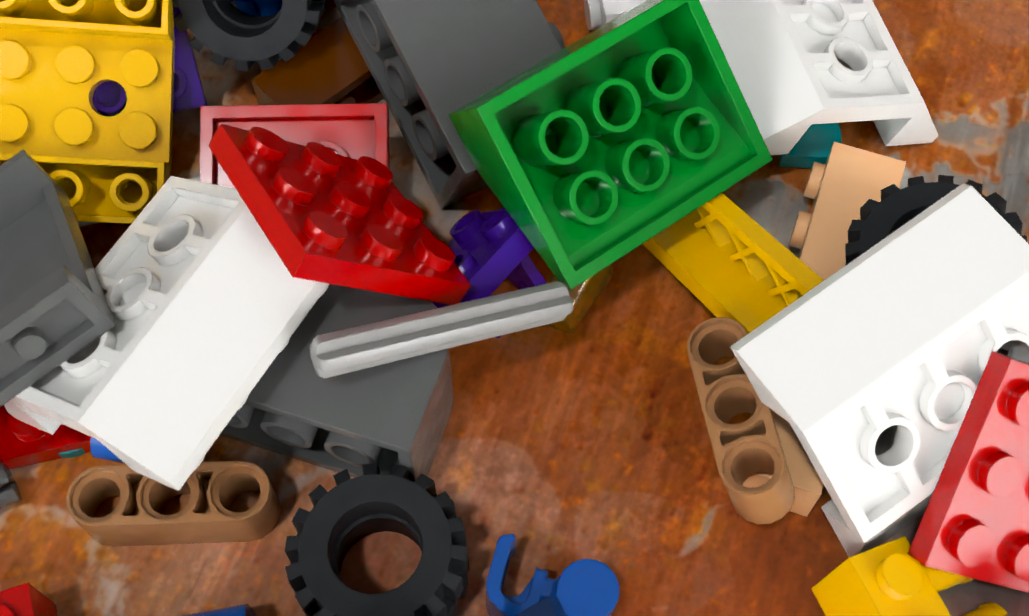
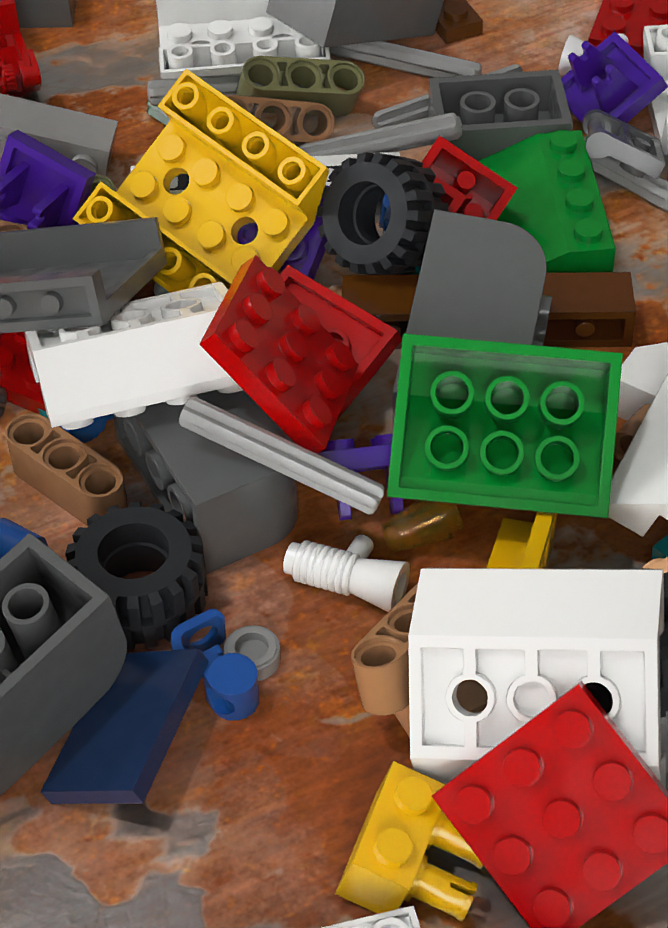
camera: 45 degrees right, 15 degrees down
none -> light grey tile [224,625,281,681]
none -> white piece [283,535,410,612]

